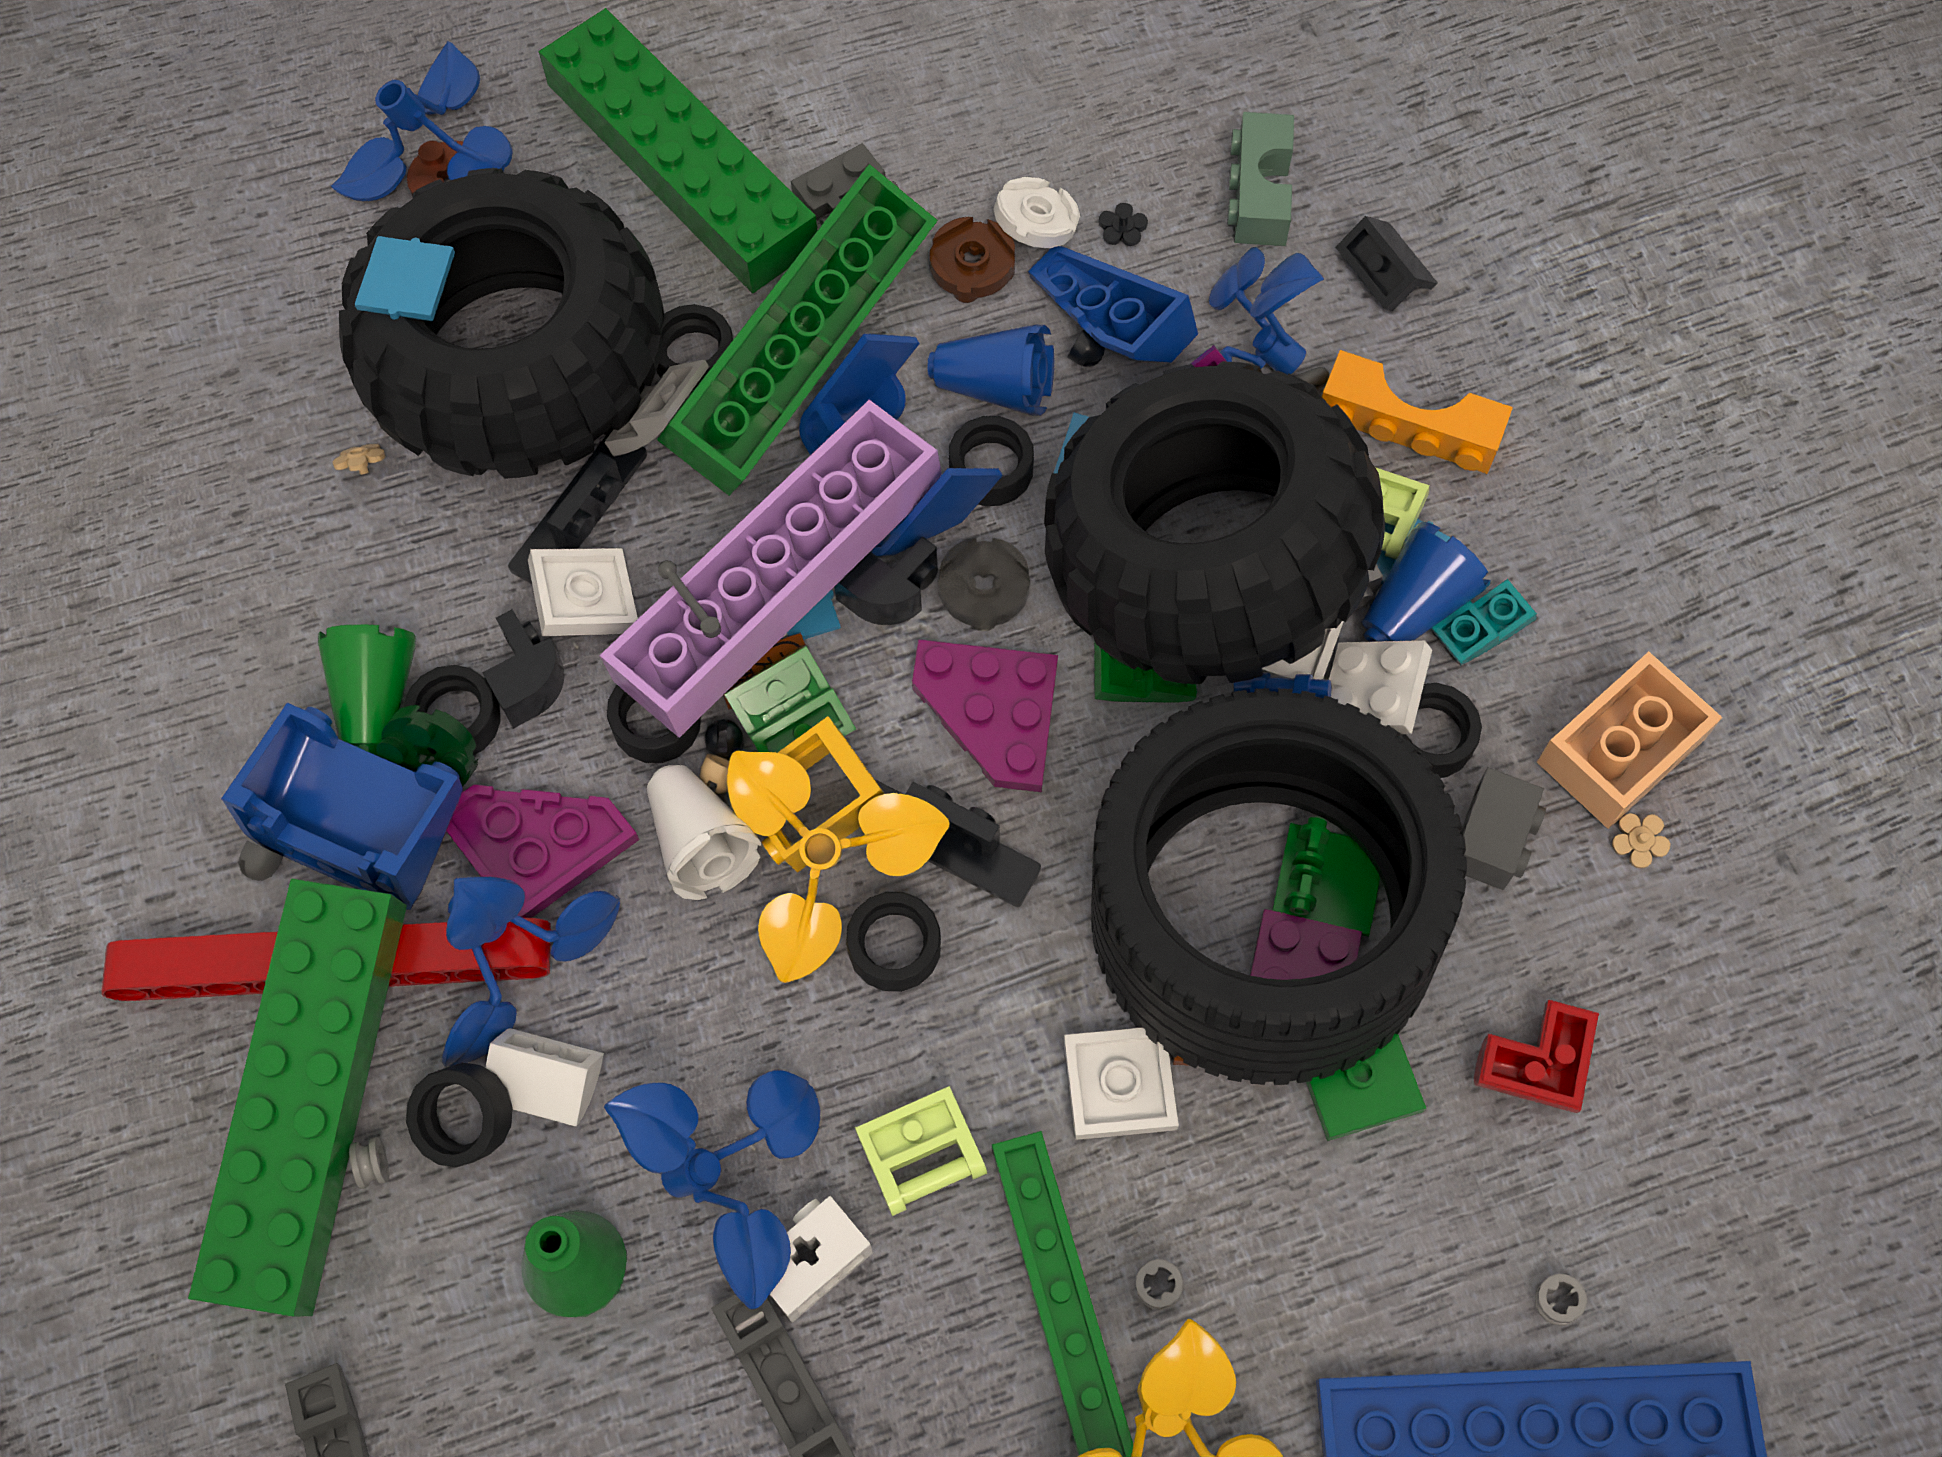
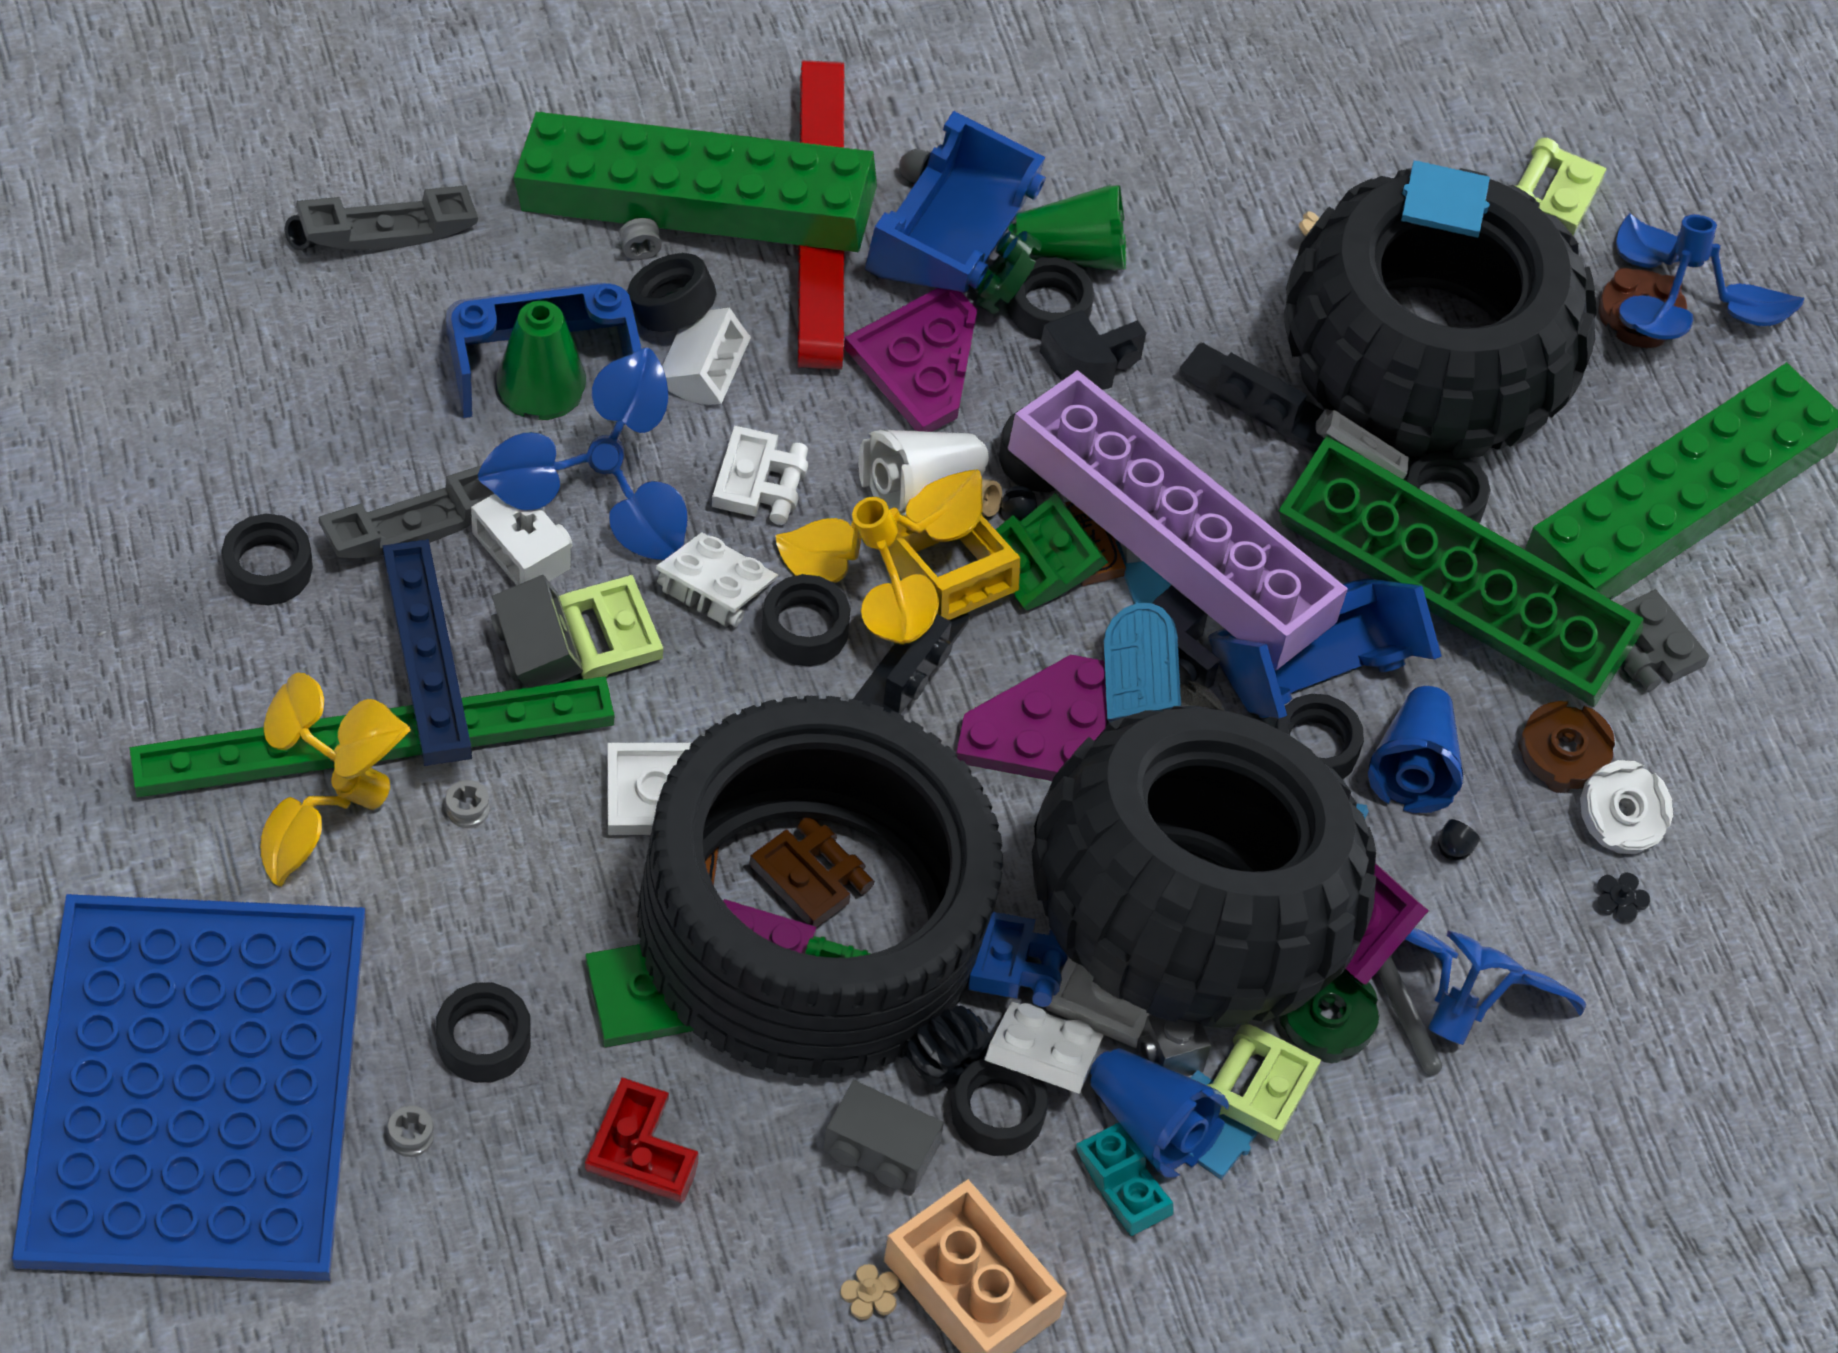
camera: 85 degrees right, 10 degrees down
blue plant [442,877,621,1067] -> none
white plate [528,548,638,636] -> none
dark grey hinge [658,560,721,638] -> none
blue wedge [1028,246,1198,363] -> none
sand green arch [1227,112,1294,246] -> none
light orange arch [1322,350,1513,474] -> none
black panel [1335,216,1438,311] -> none
none -> dark blue plate [382,539,472,766]
none -> black tyre [436,982,531,1083]
none -> blue windscreen [446,282,642,418]
none -> dark grey brick [491,575,583,688]
none -> white hinge [656,532,778,627]
none -> white plate [712,425,808,525]
none -> reddish brown plate [749,818,875,927]
none -> dark azure window [1104,603,1181,723]
none -> yellowish green plate [1516,138,1607,236]

